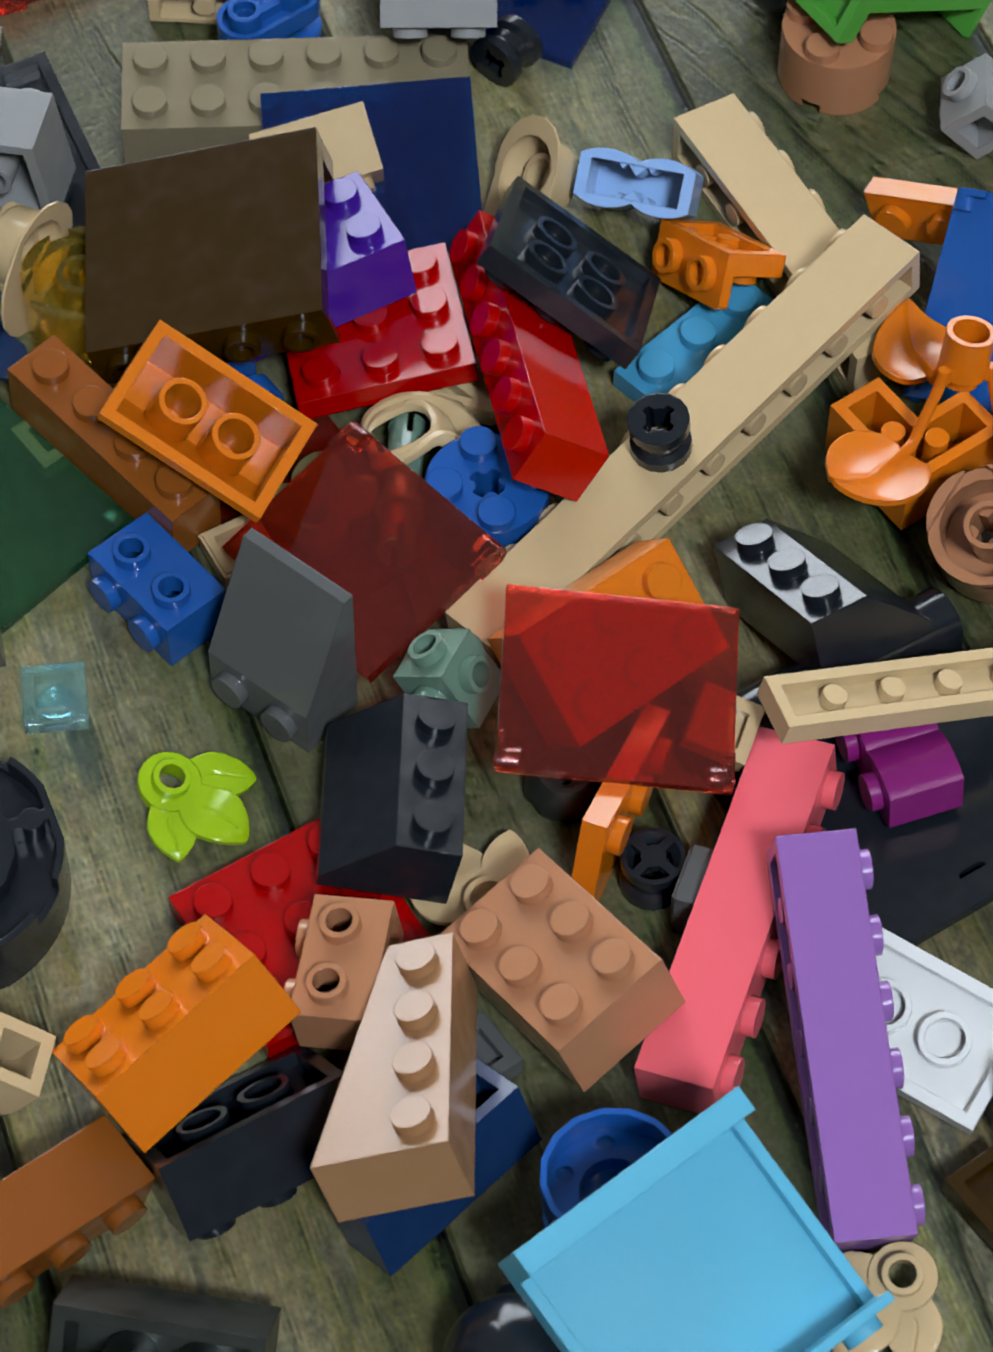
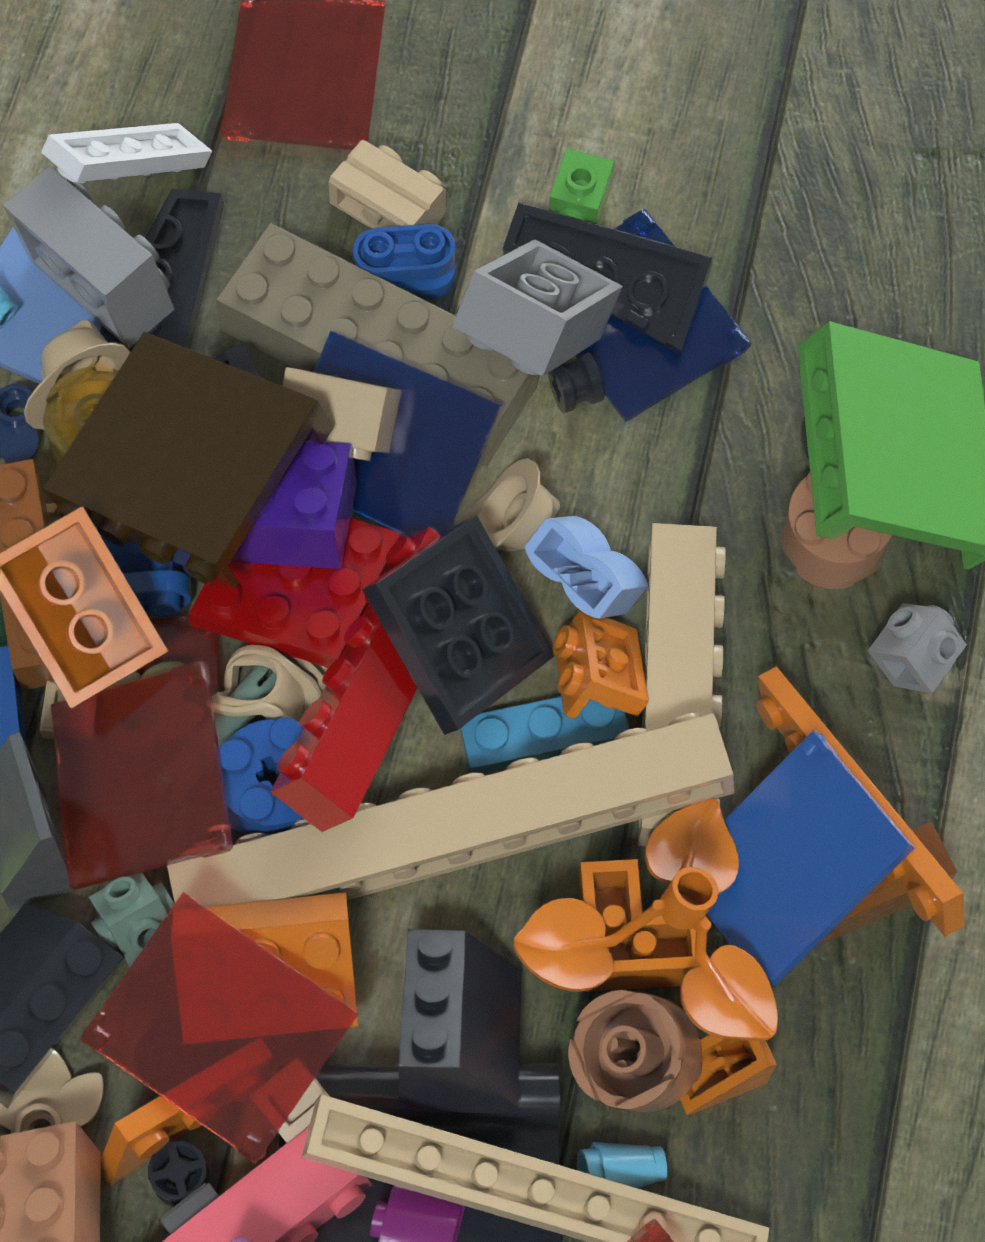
camera: 30 degrees right, 10 degrees up
black wheel [627,393,693,473] -> none

